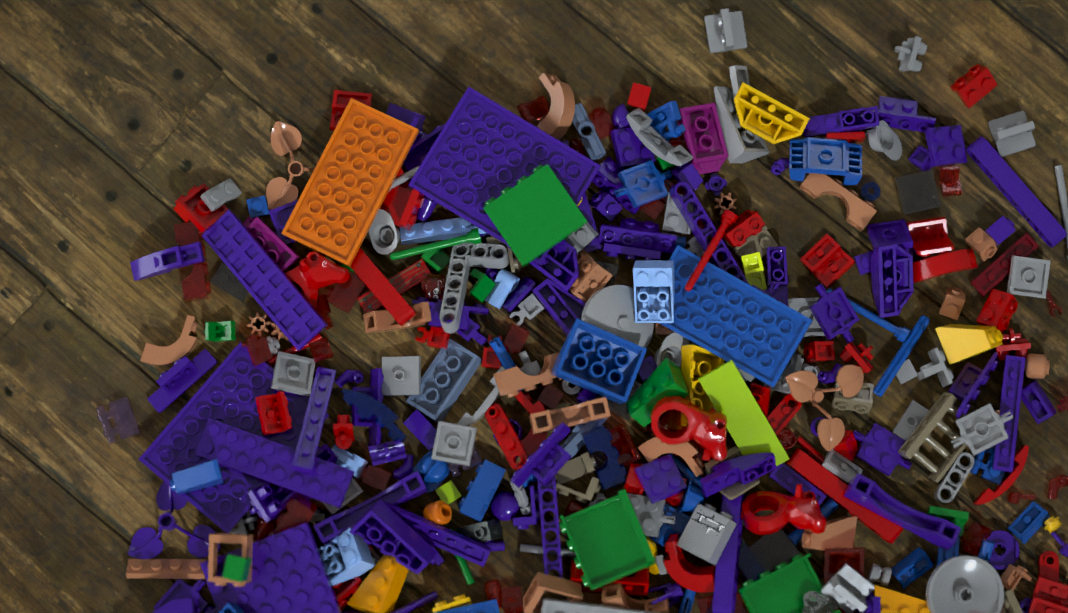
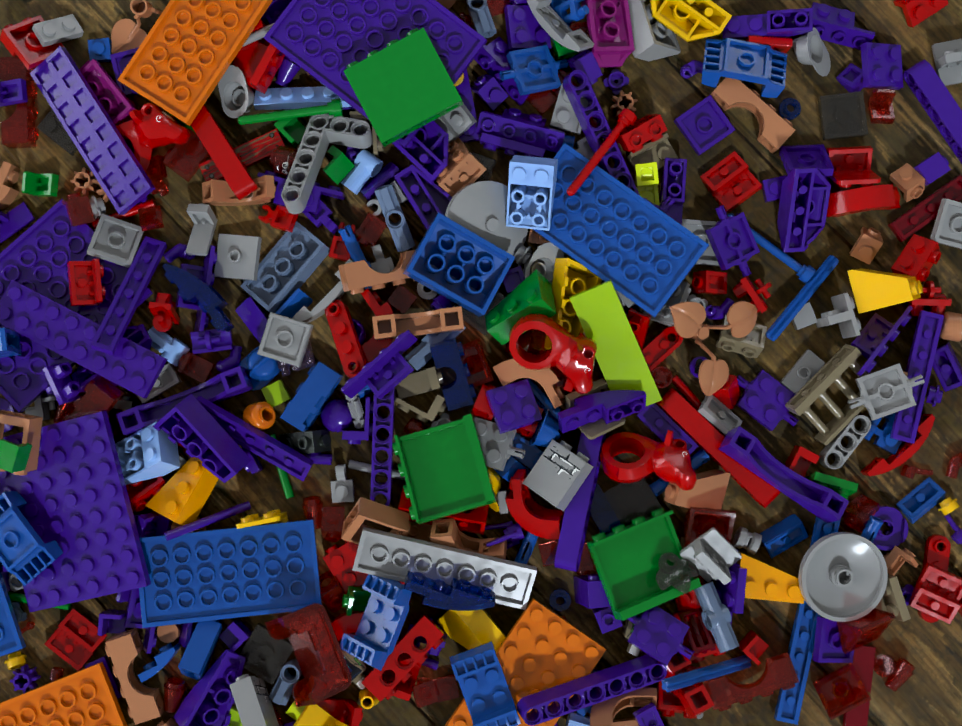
camera: 15 degrees right, 5 degrees up
none -> light grey bracket [186,203,218,256]
none -> blue slope [276,288,313,318]
none -> light grey plate [330,464,355,503]
none -> sand blue piece [374,184,415,252]
none -> light grey plate [514,245,533,266]
none -> dark purple plate [674,95,735,156]
none -> red panel [785,445,820,477]
none -> dark purple plate [926,385,943,407]

